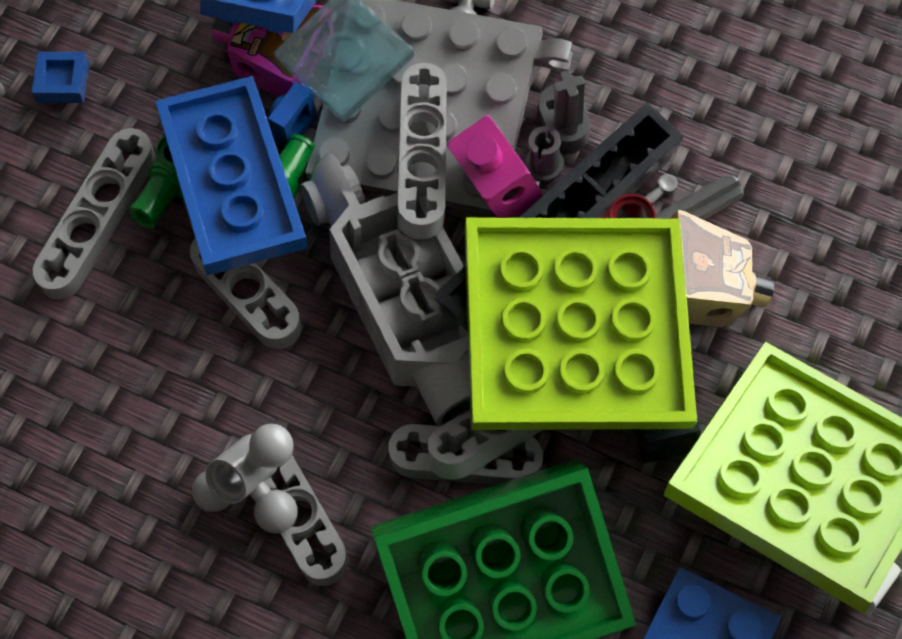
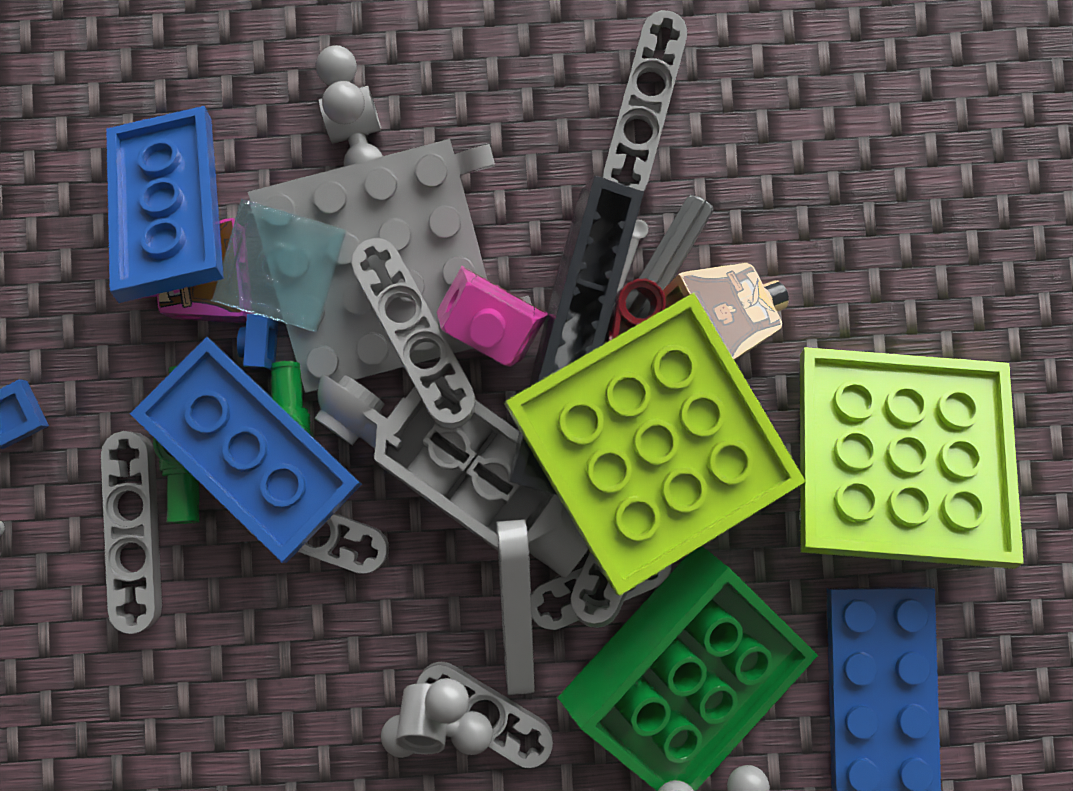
camera: 35 degrees left, 20 degrees up
dark grey pin [525,126,564,183] -> none
dark grey piece [538,70,590,154] -> none
none -> light grey beam [497,520,534,695]
none -> light grey beam [602,10,687,191]

